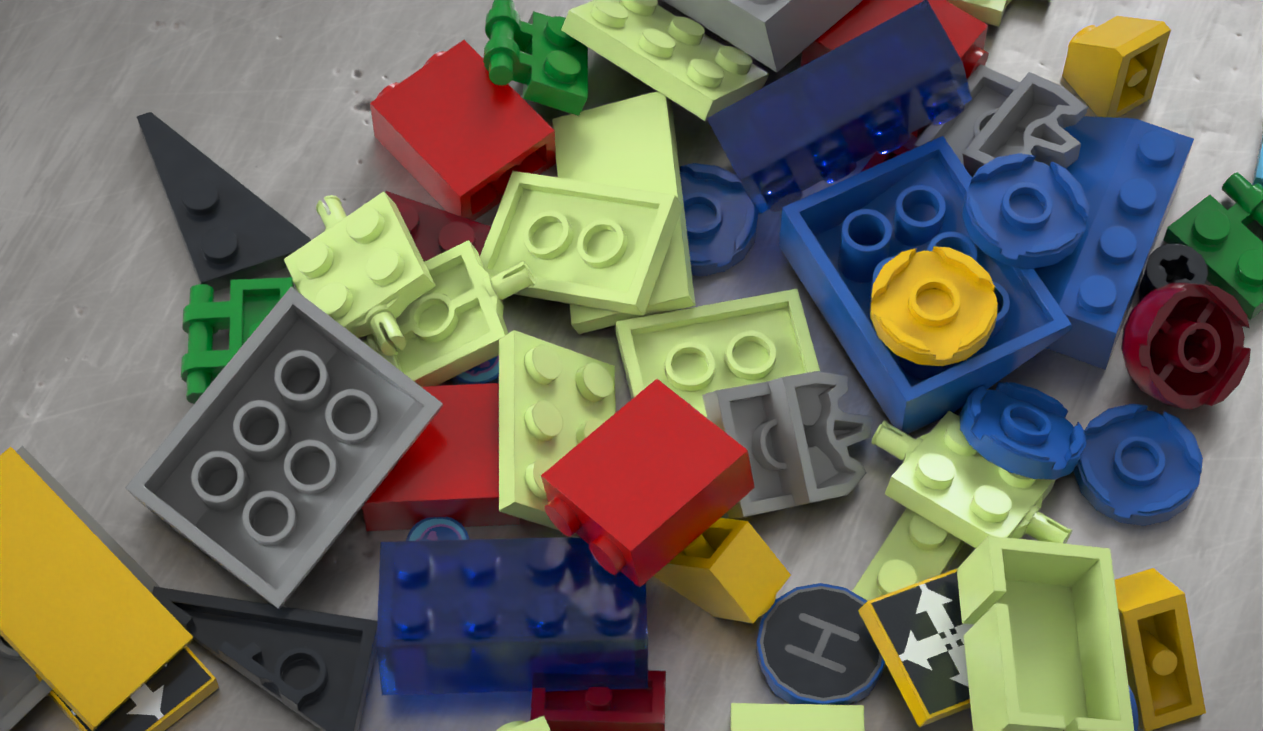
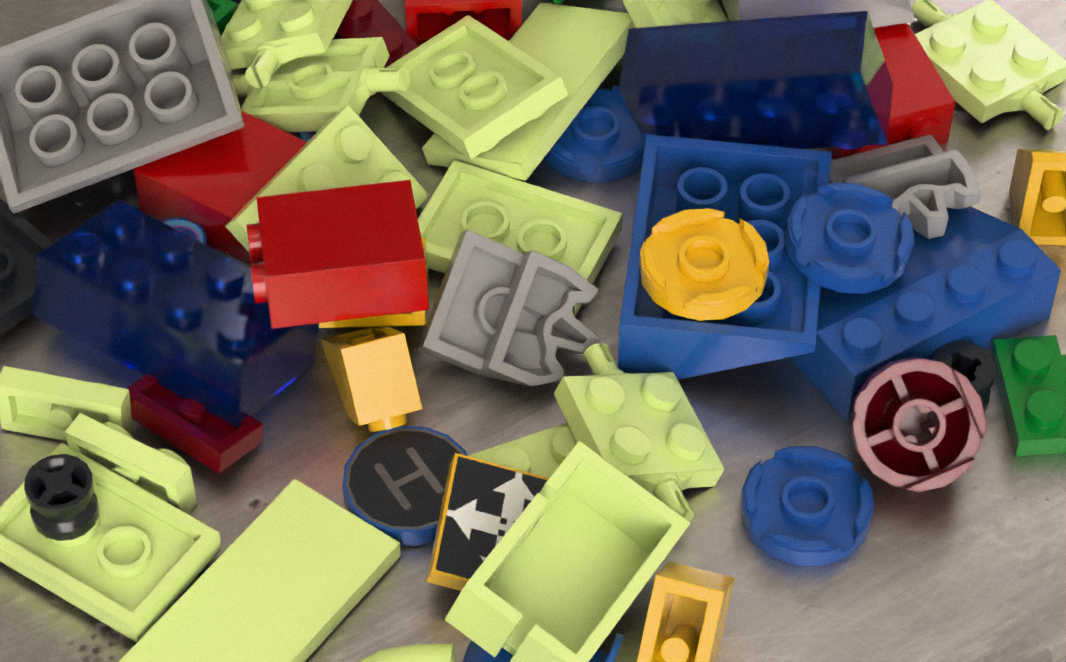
camera: 35 degrees right, 10 degrees down
blue tile [960,382,1086,480] -> none

